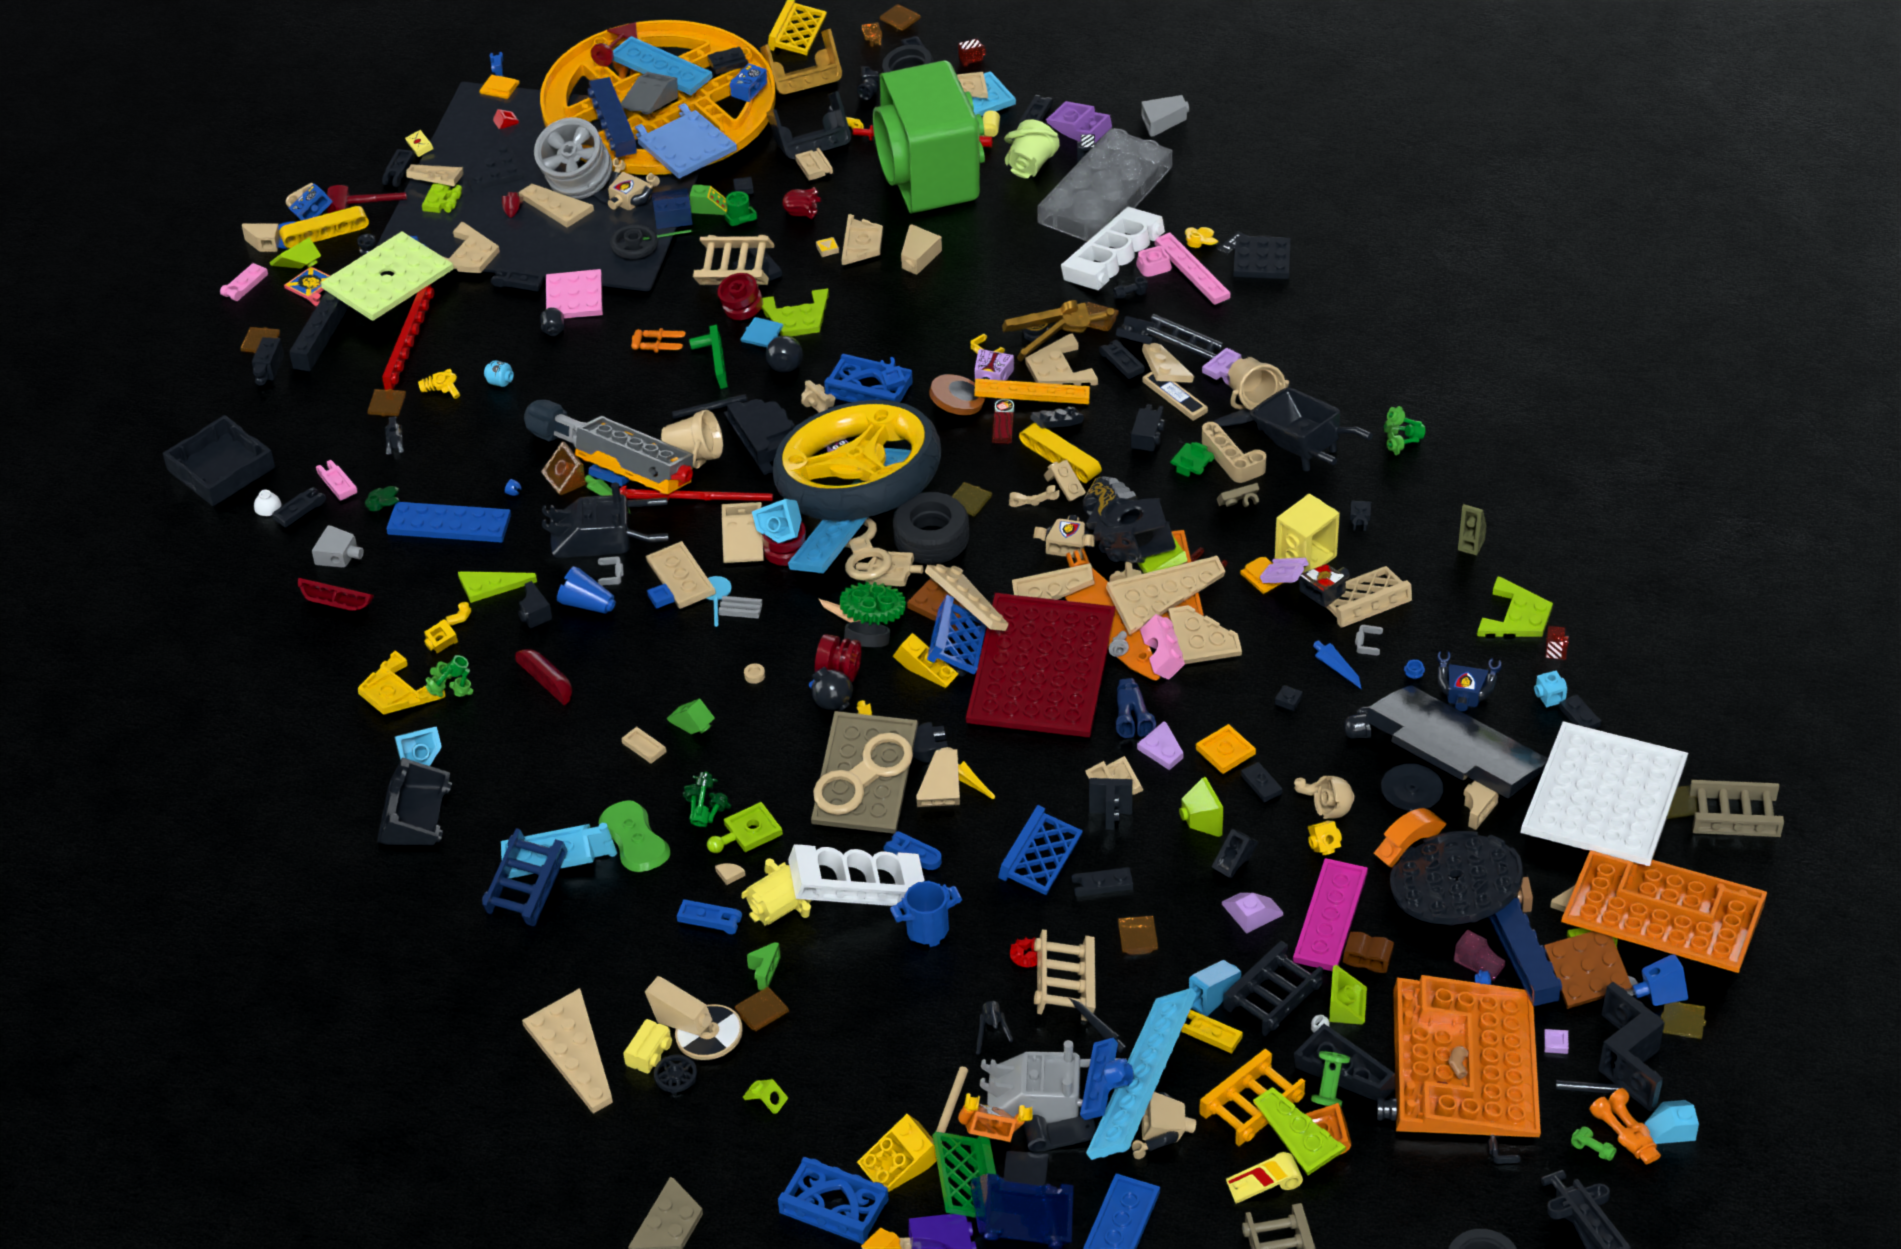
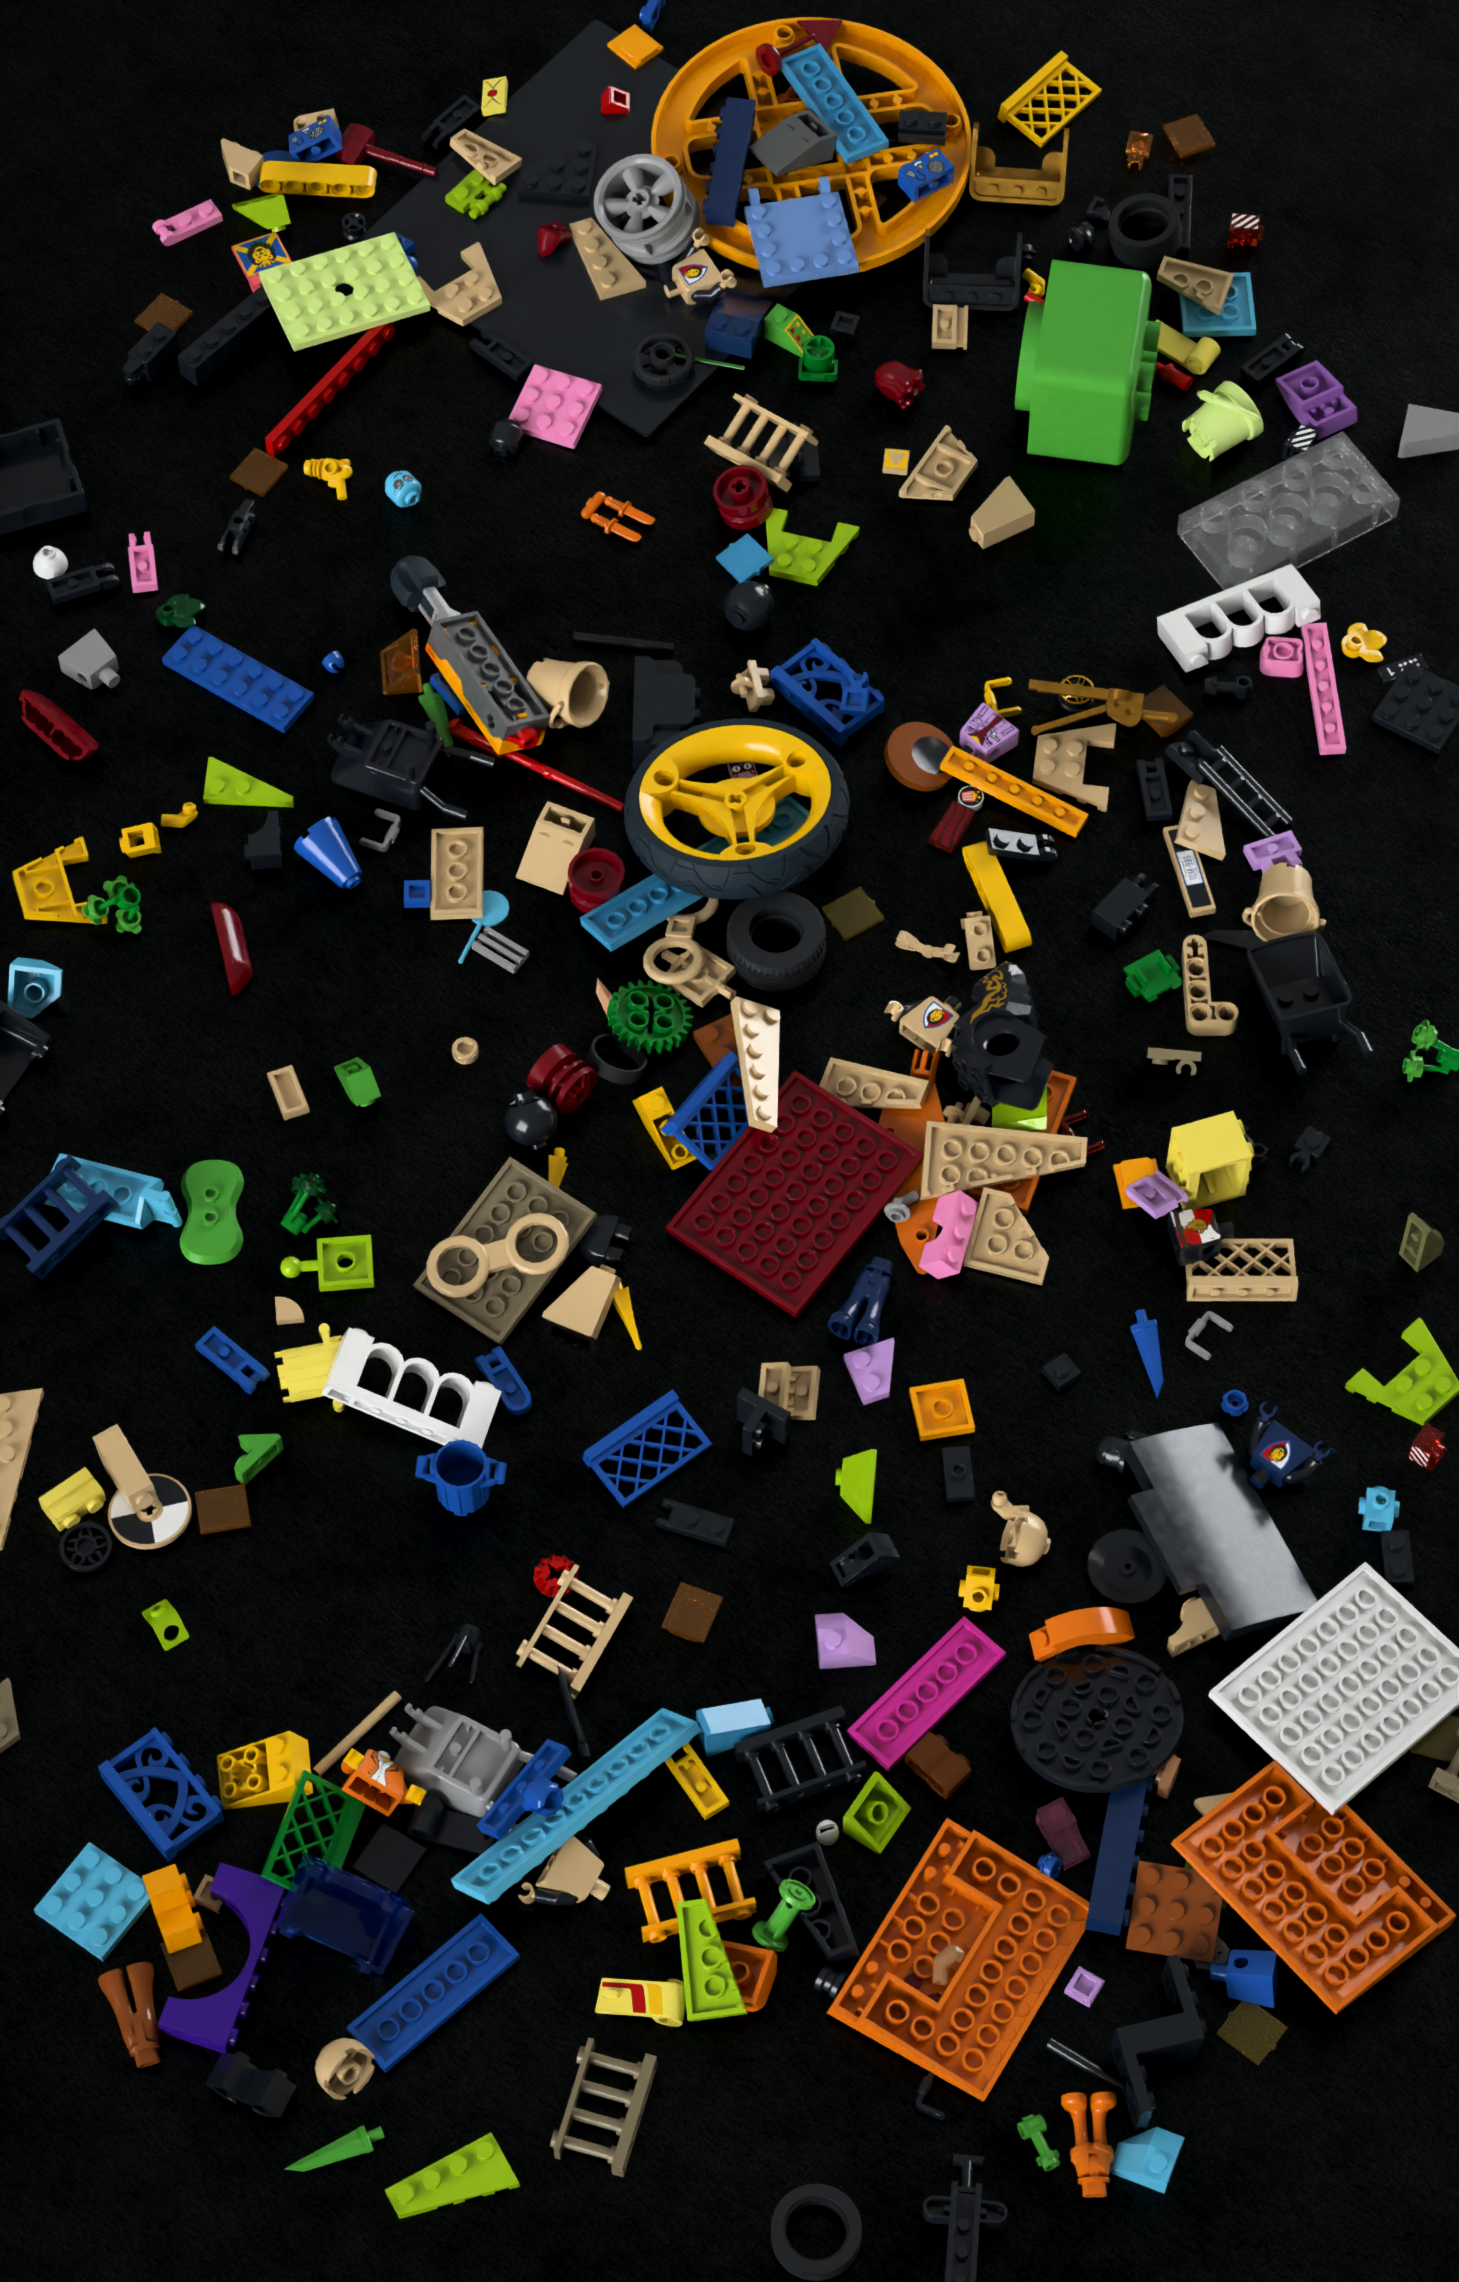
camera: 25 degrees right, 15 degrees up
green piece [689,325,728,389] -> none
medium azure slope [752,499,802,543] -> none

